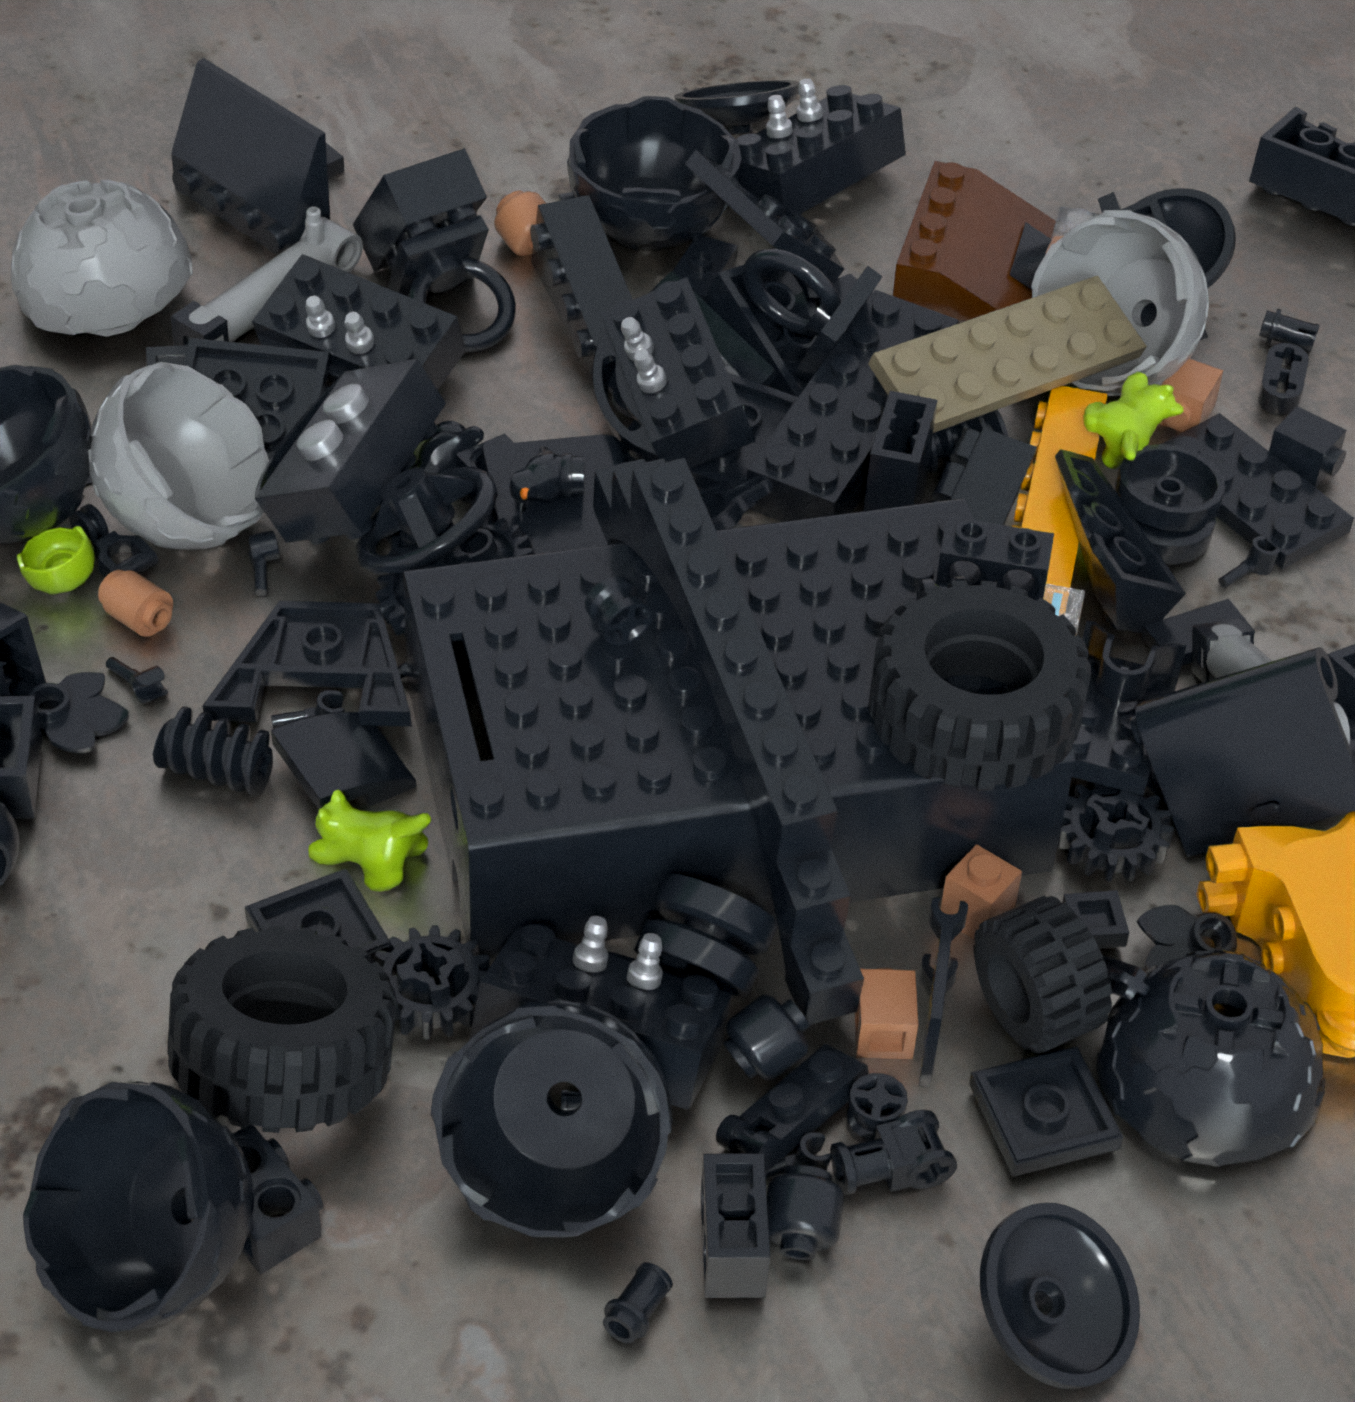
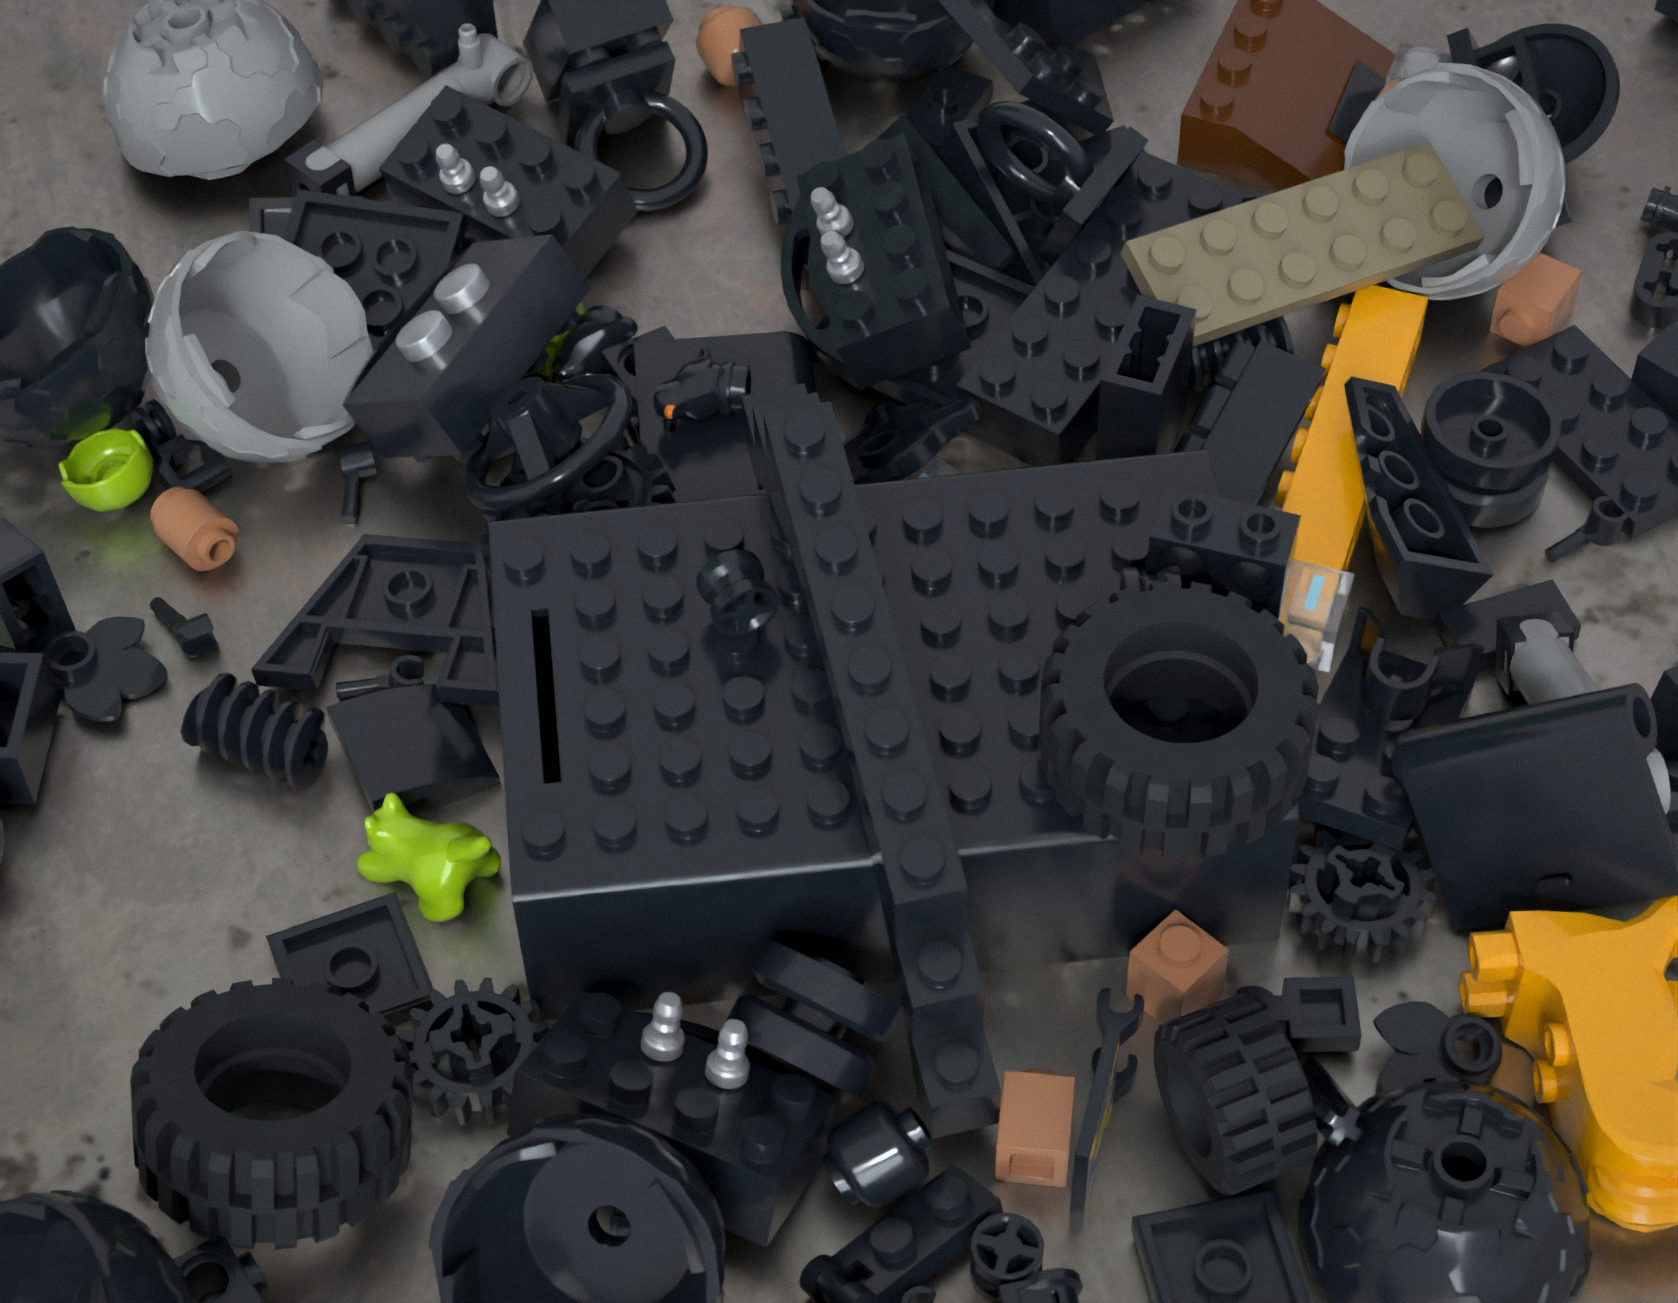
camera: 10 degrees right, 5 degrees up
lime animal [1083,371,1183,469] -> none

